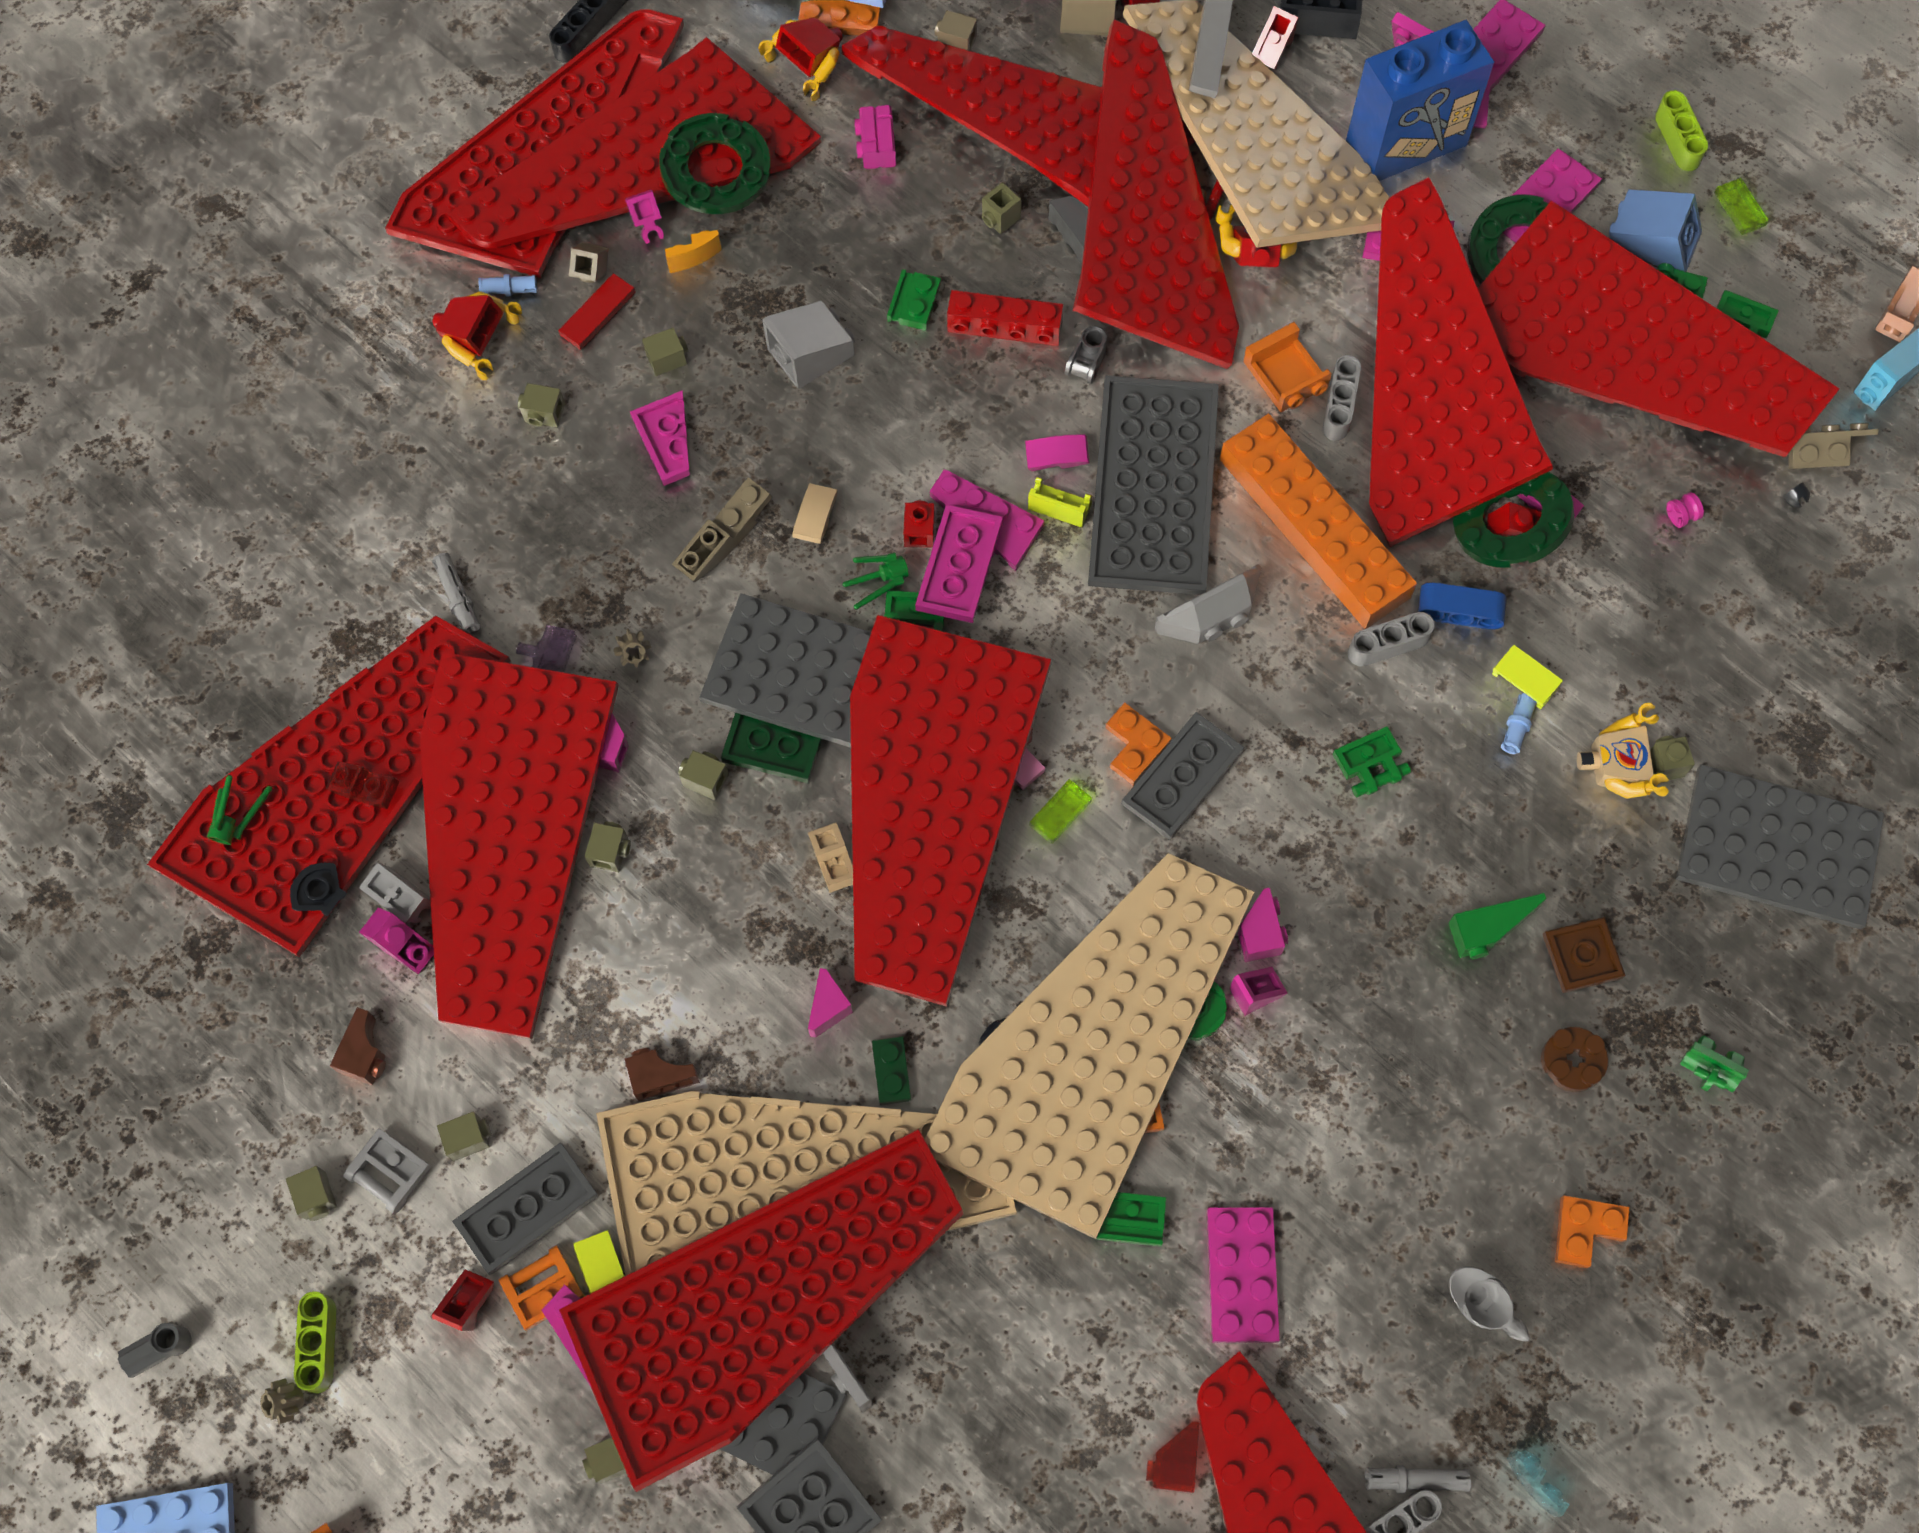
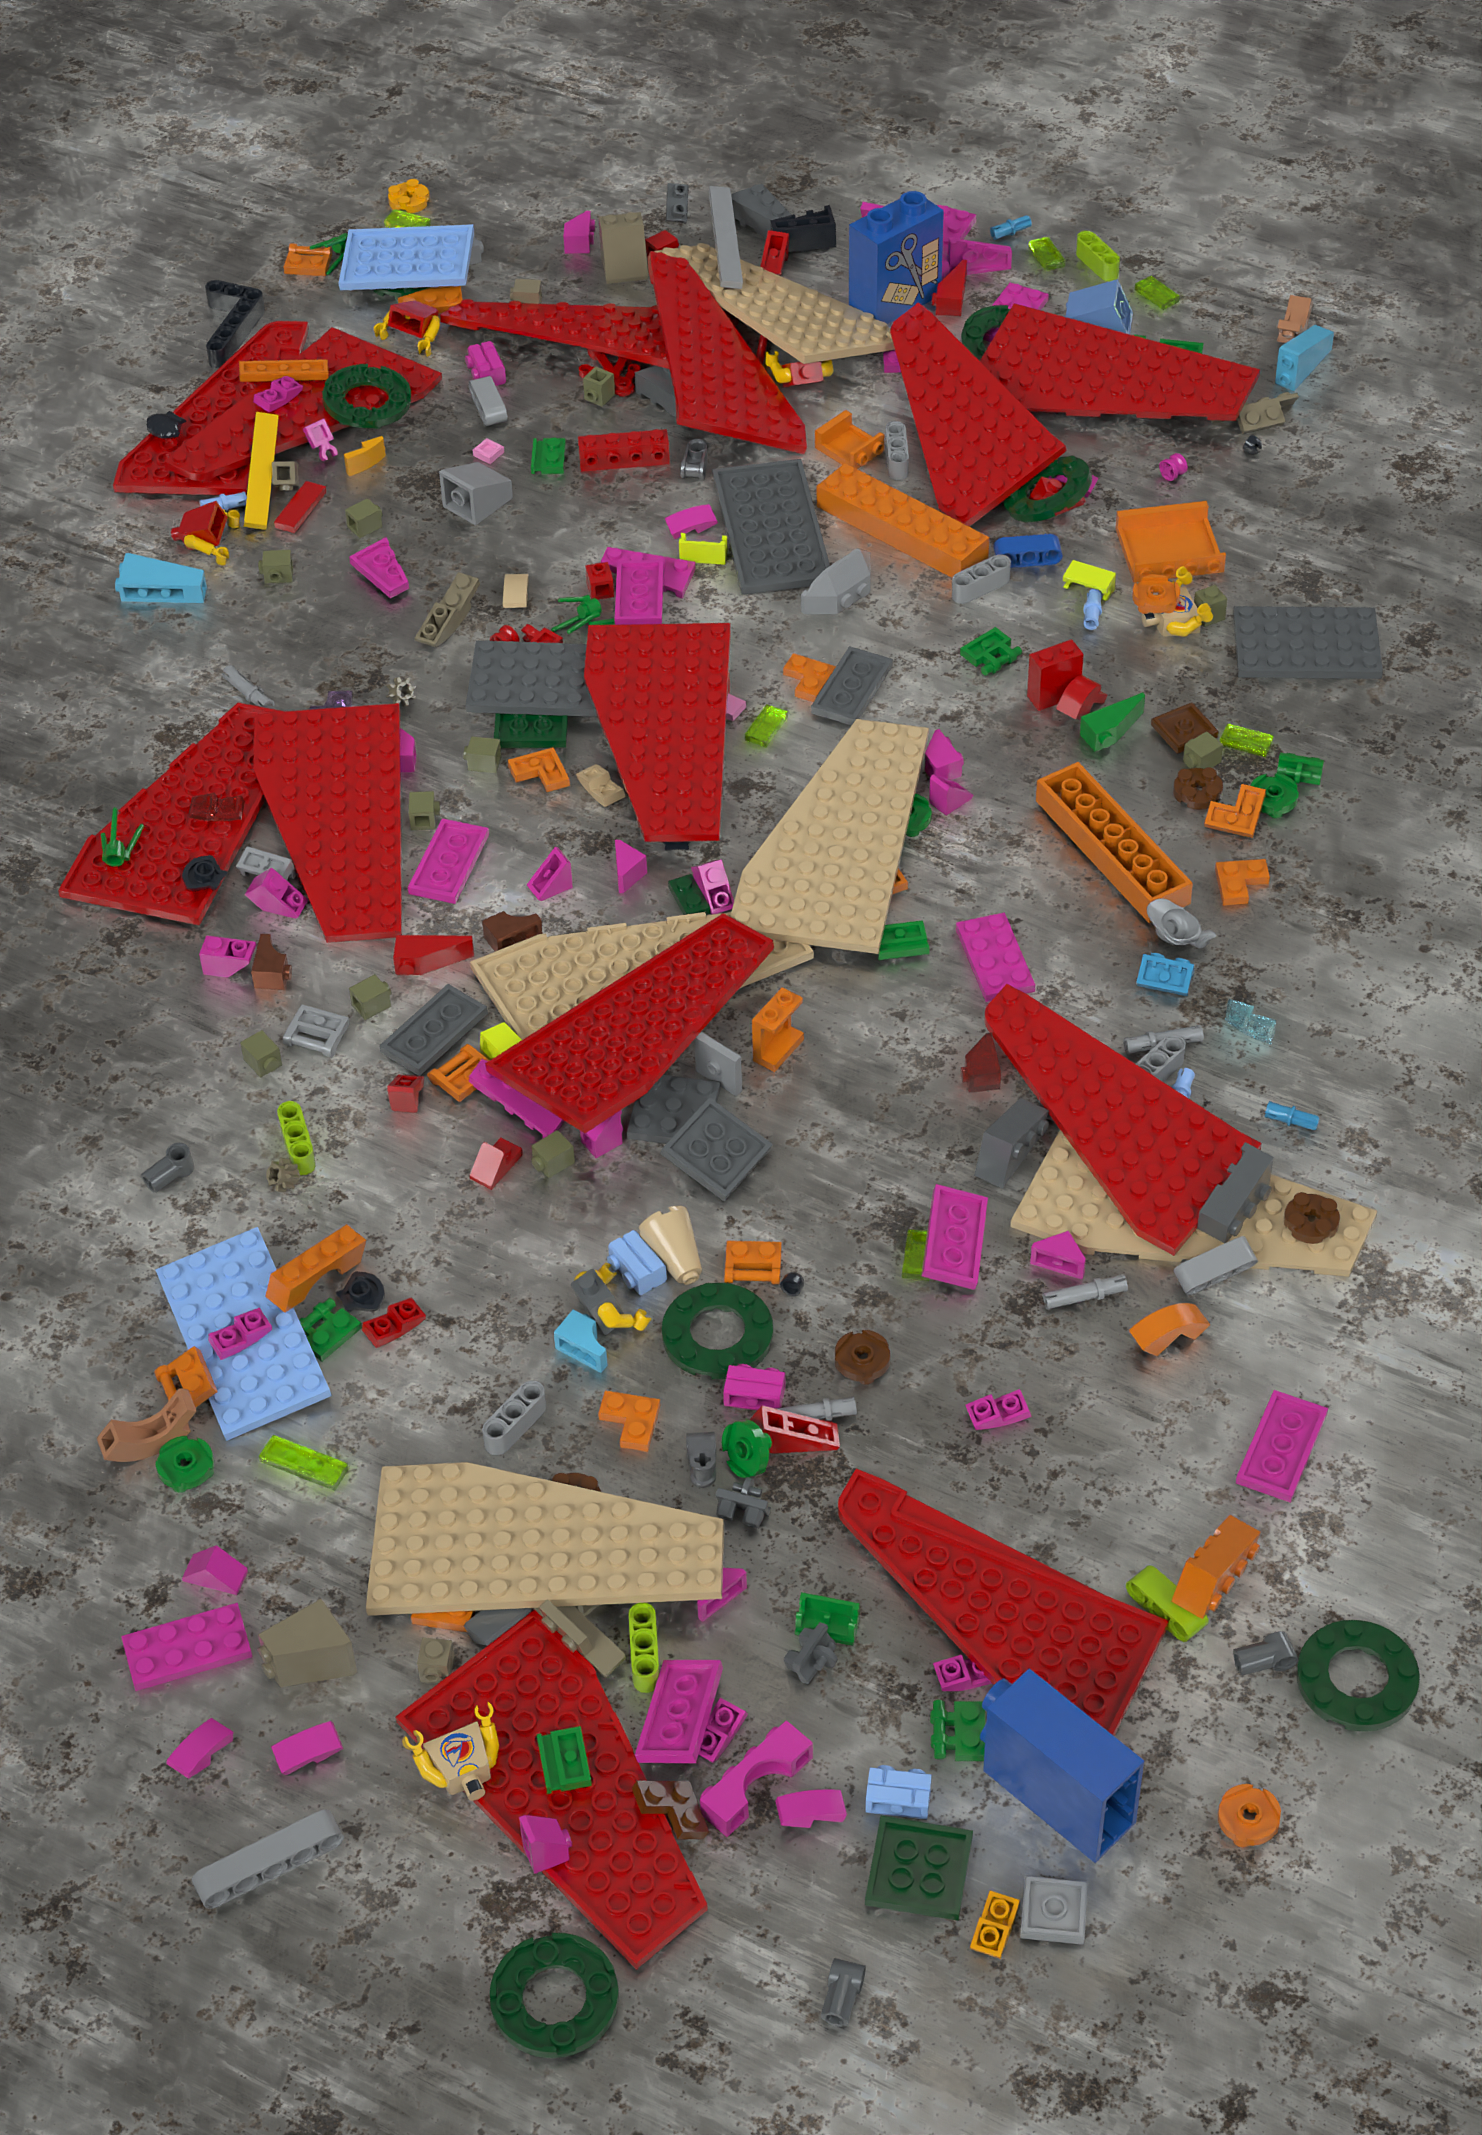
camera: 15 degrees left, 20 degrees down
none -> medium azure slope [115,553,207,603]
none -> black animal [146,411,186,438]
none -> dark pink slope [199,935,256,978]
none -> orange tile [239,360,329,382]
none -> yellow tile [243,412,279,530]
none -> dark pink slope [253,376,303,412]
none -> red slope [393,935,474,975]
none -> dark pink plate [408,818,489,904]
none -> light grey beam [469,376,508,426]
none -> slope [469,1137,523,1190]
none -> bright pink tile [473,438,504,464]
none -> red wheel [490,625,520,642]
none -> orange plate [508,747,570,792]
none -> red plate [521,624,563,643]
none -> dark pink slope [527,847,573,901]
none -> red plant [579,349,641,397]
none -> dark pink slope [691,859,734,915]
none -> orange panel [752,987,804,1072]
none -> red slope [932,260,967,316]
none -> dark pink wing [948,237,1012,275]
none -> dark azure axle [990,216,1032,240]
none -> red brick [1027,639,1084,711]
none -> clear neon green tile [1029,237,1065,271]
none -> orange brick [1036,762,1193,923]
none -> red brick [1056,675,1108,720]
none -> orange panel [1115,501,1226,583]
none -> orange plate [1132,574,1180,614]
none -> dark azure bracket [1136,953,1194,996]
none -> olive brick [1183,731,1223,769]
none -> orange plate [1204,784,1266,838]
none -> clear neon green tile [1220,723,1274,757]
none -> green plate [1250,773,1299,818]

